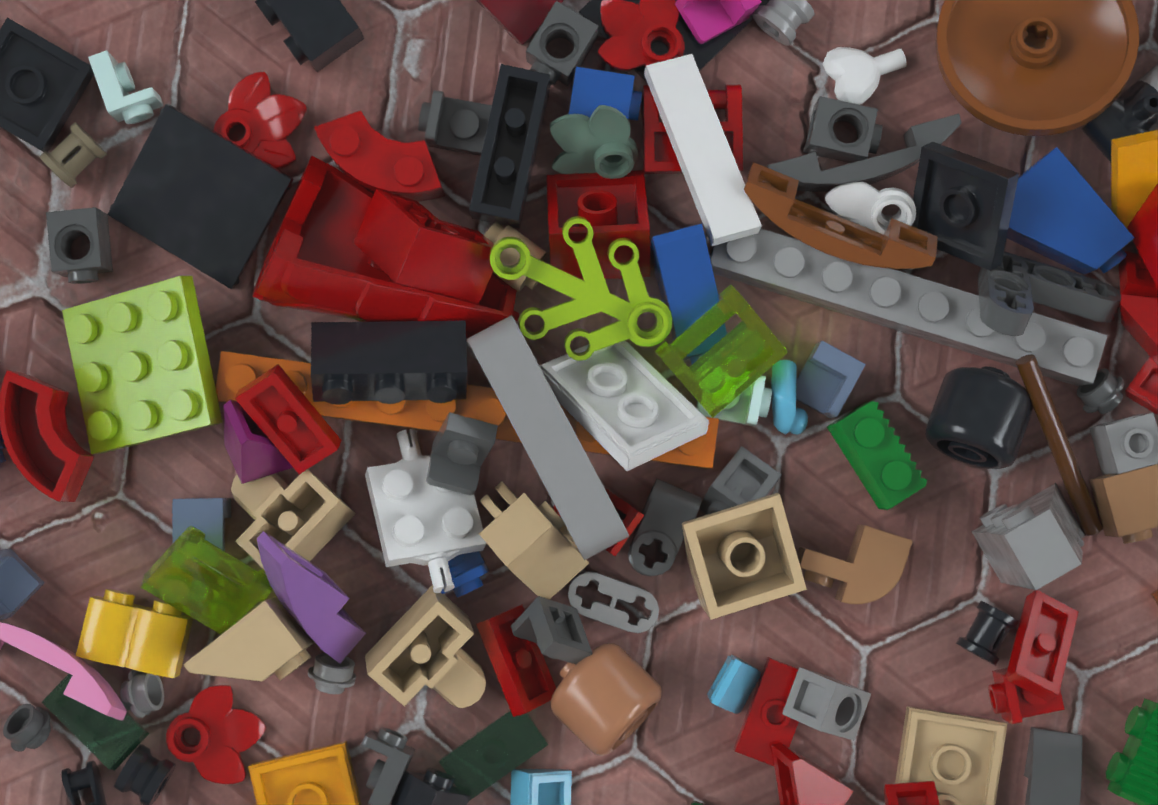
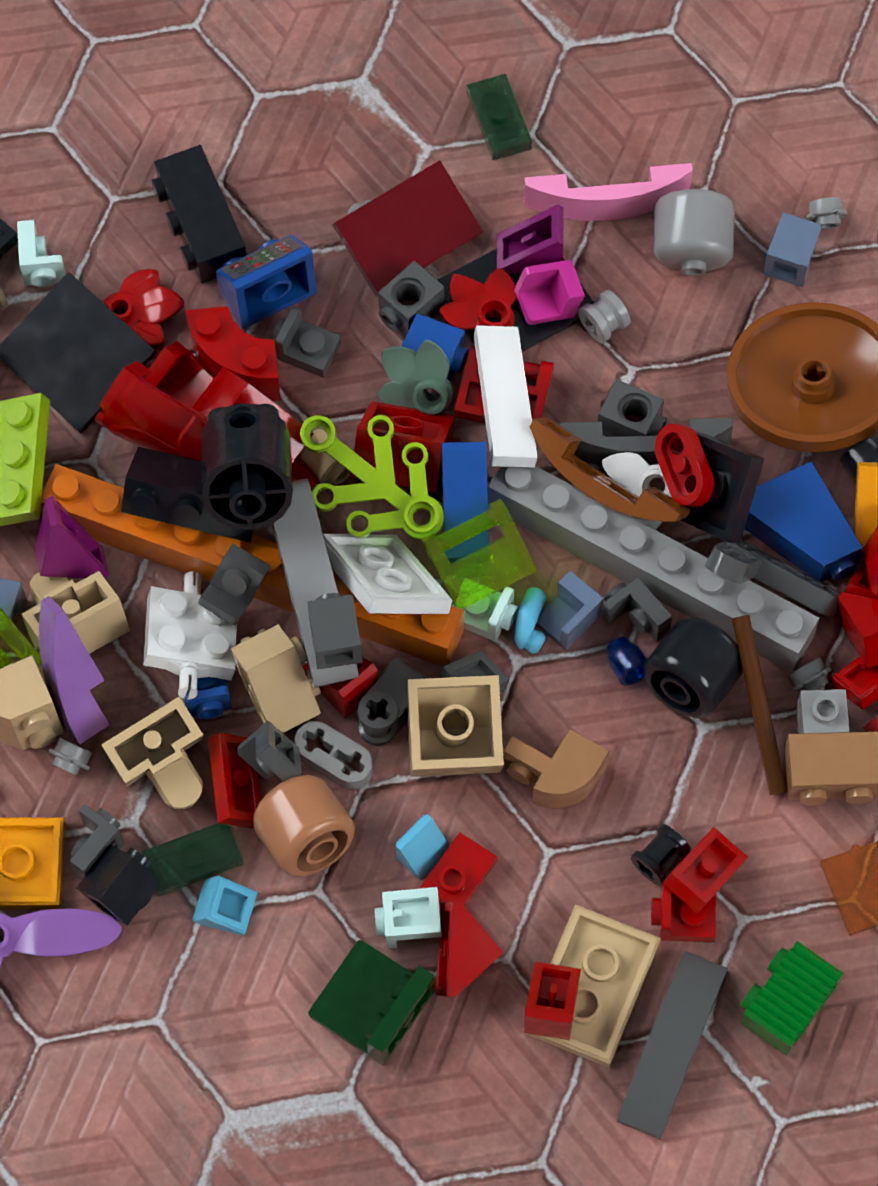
camera: 20 degrees right, 20 degrees down
red plate [235,364,342,474] -> none
black brick [469,64,551,229] -> none
light grey brick [782,667,871,741] -> none
white rock [823,47,907,105] -> none
green brick [827,401,927,510] -> none
light grey wedge [971,483,1085,590] -> none
none -> black cylinder [201,403,293,530]
none -> blue slope [216,234,317,330]
none -> dark grey brick [307,593,363,669]
none -> light aqua bracket [375,887,442,948]
none -> dark grey bracket [603,577,672,642]
none -> clear blue hose [607,637,647,686]
none -> red plate [655,424,714,507]

